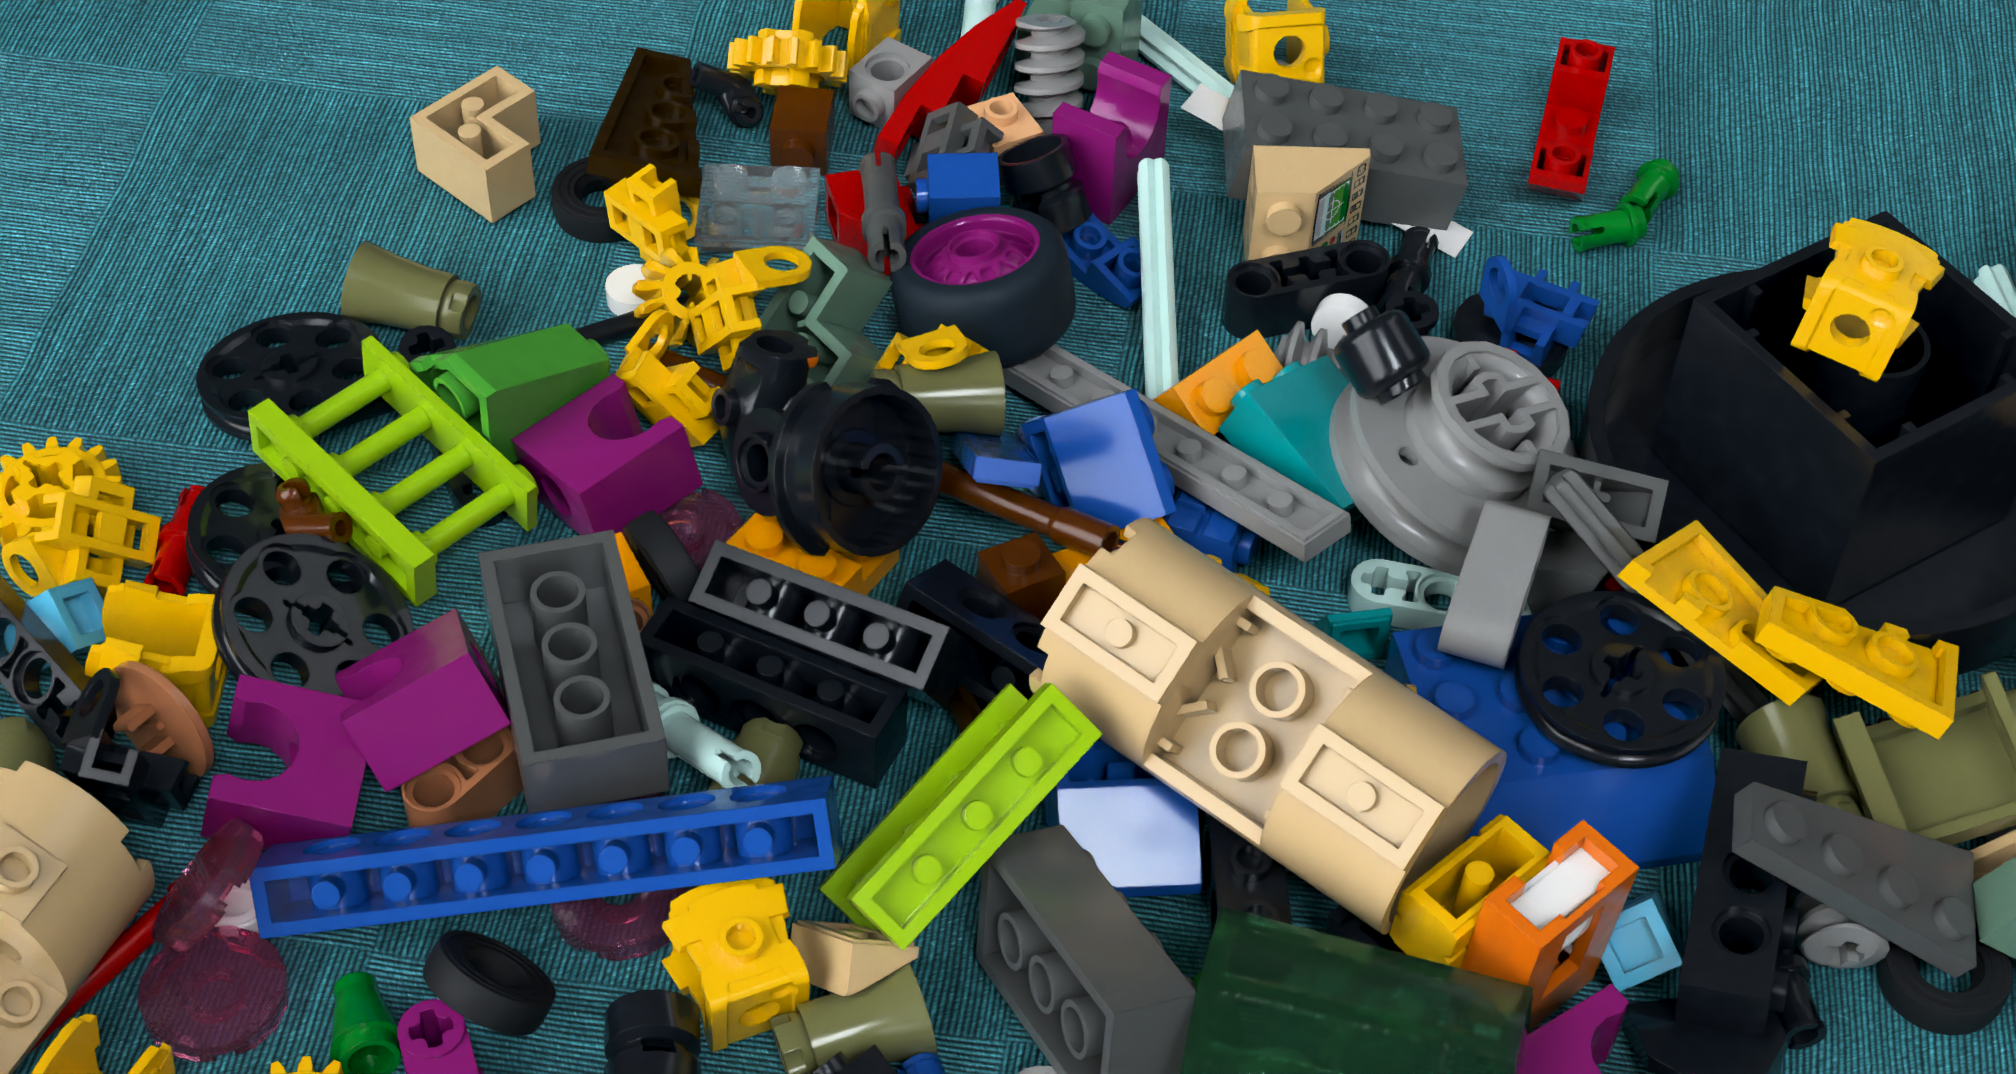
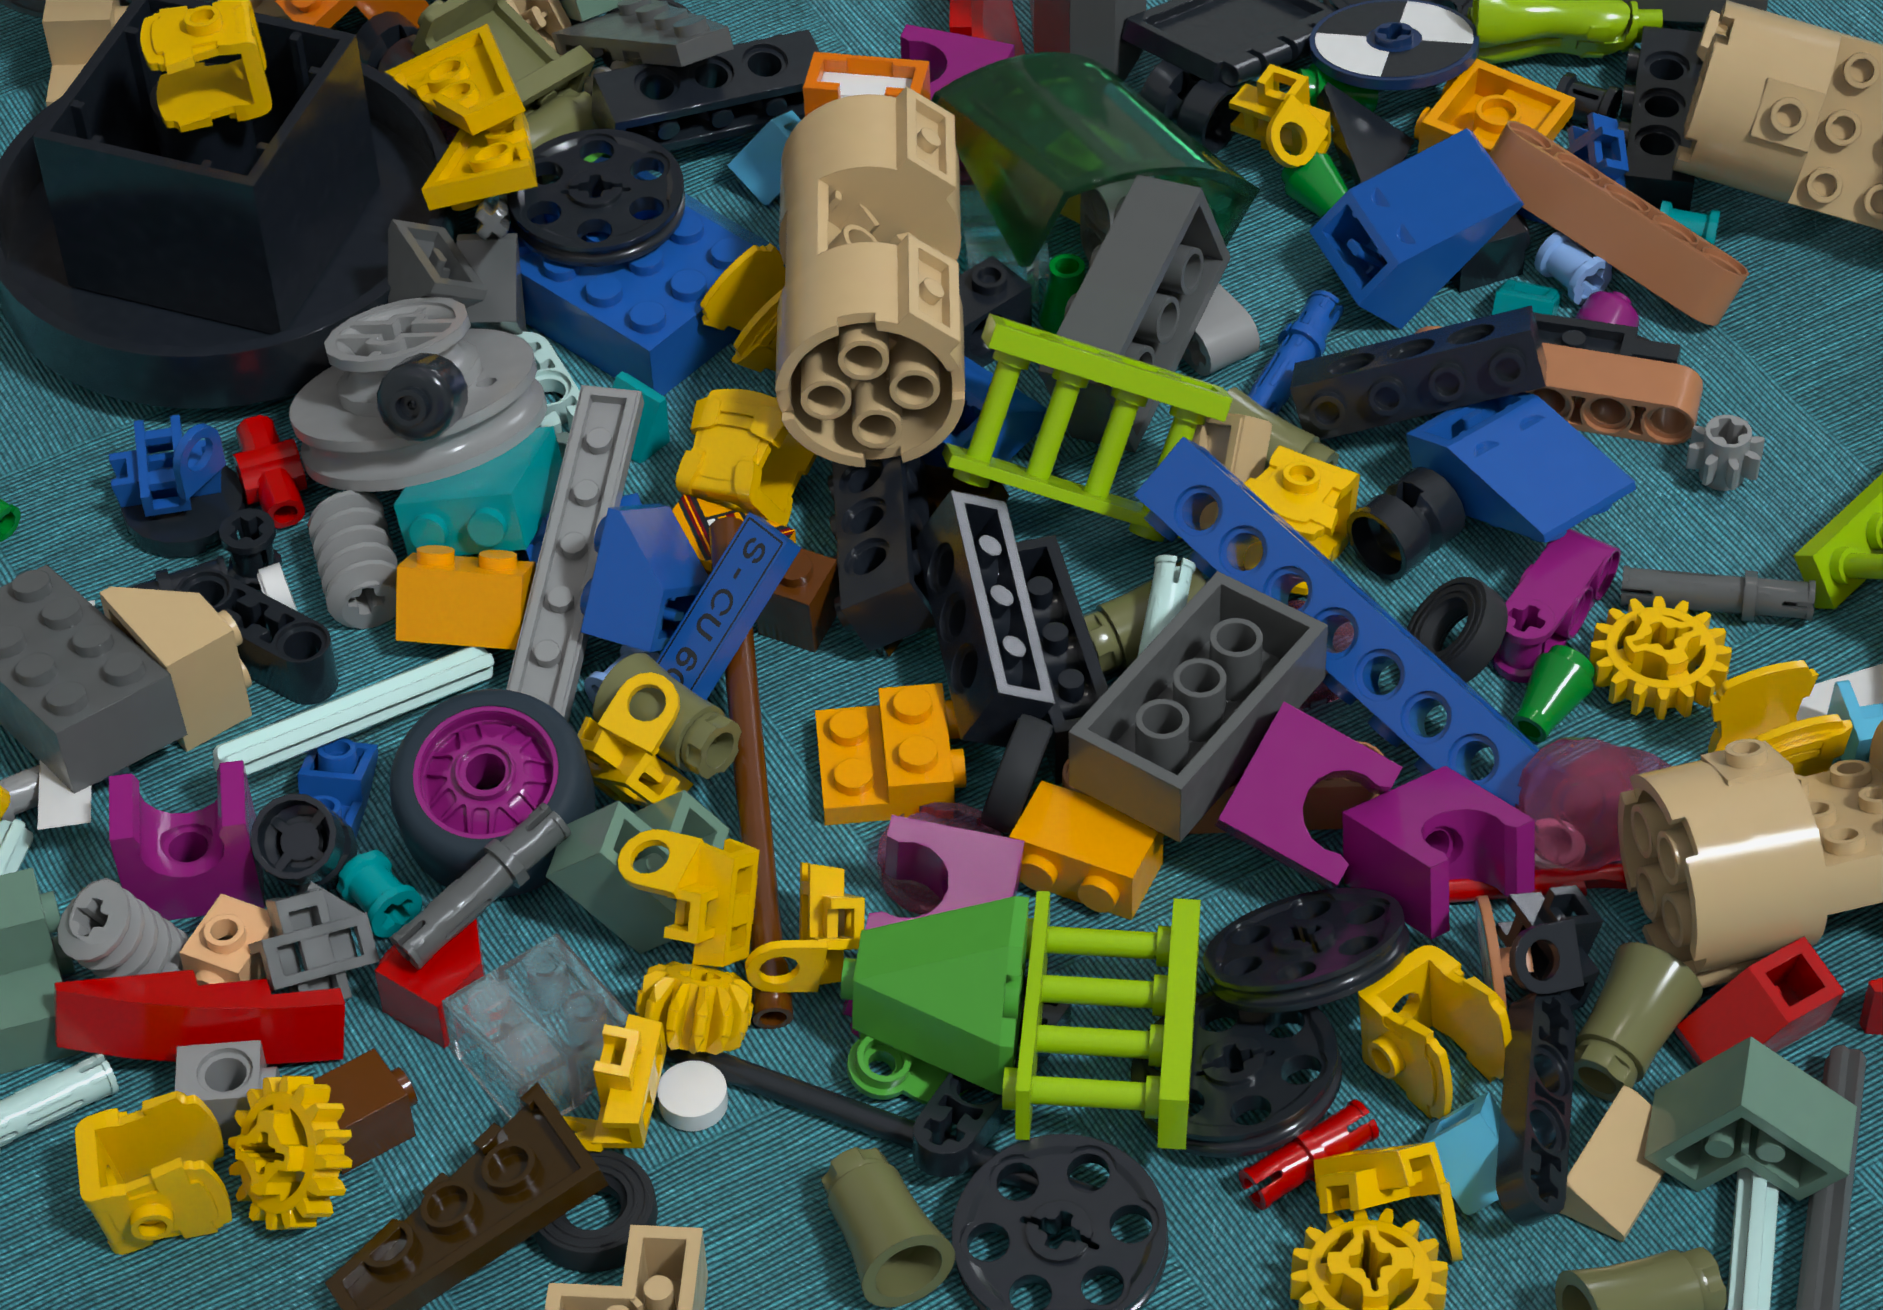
camera: 125 degrees left, 0 degrees up
reddish brown arm [275,477,353,544] -> none
black arm [689,61,764,128] -> none
black animal [711,330,819,477] -> none
black piece [732,377,943,557] -> none
blue brick [916,152,1001,223] -> none
light grey beam [1437,498,1552,670] -> none

